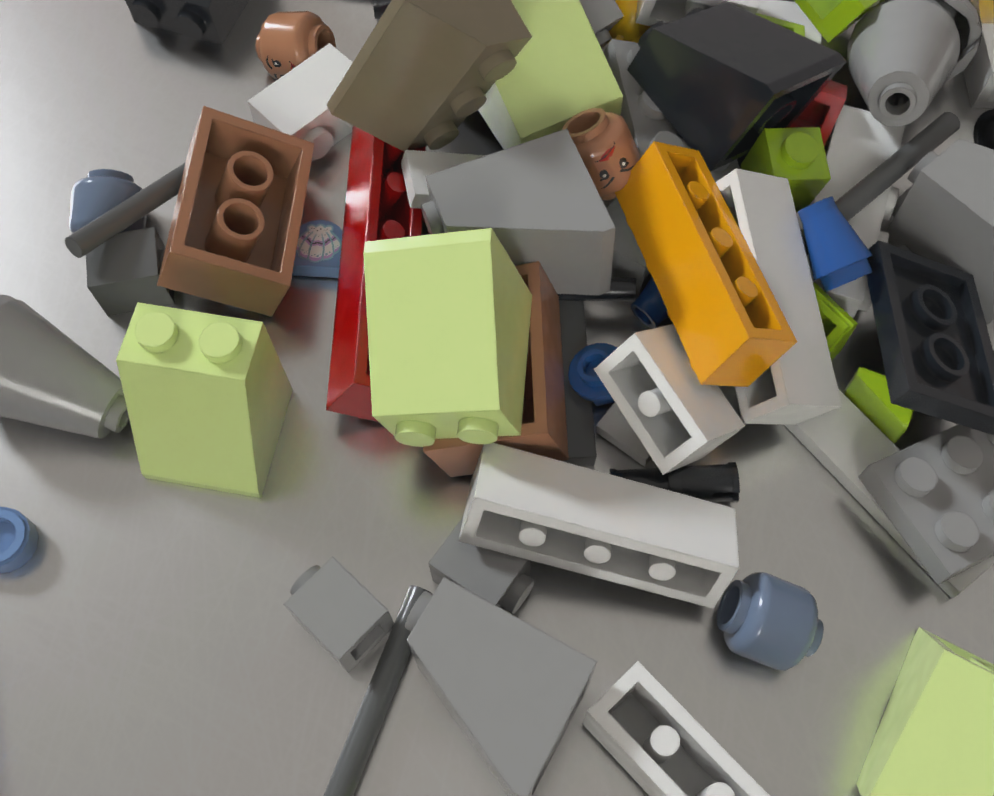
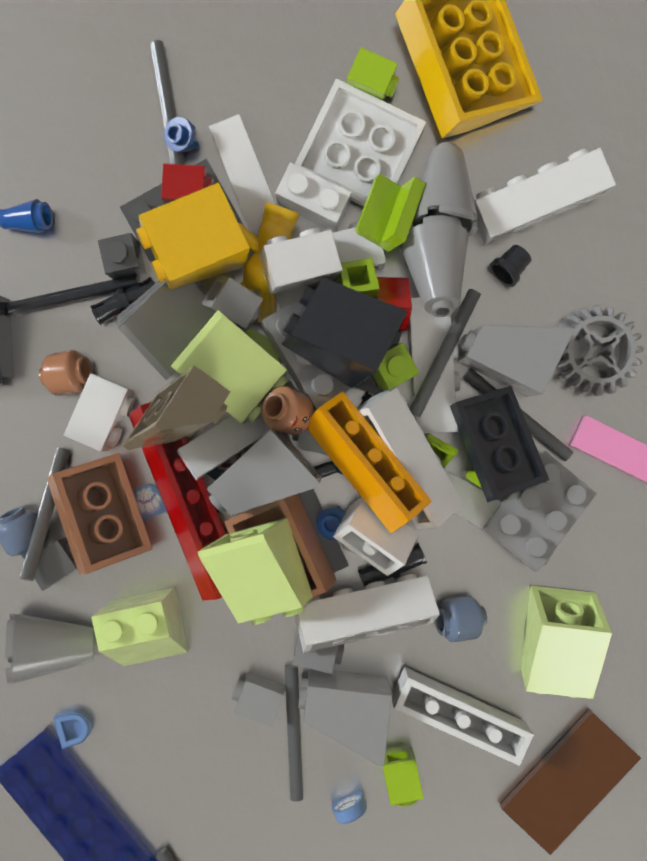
camera: 25 degrees left, 25 degrees up
blue cone [798,196,873,292] -> none

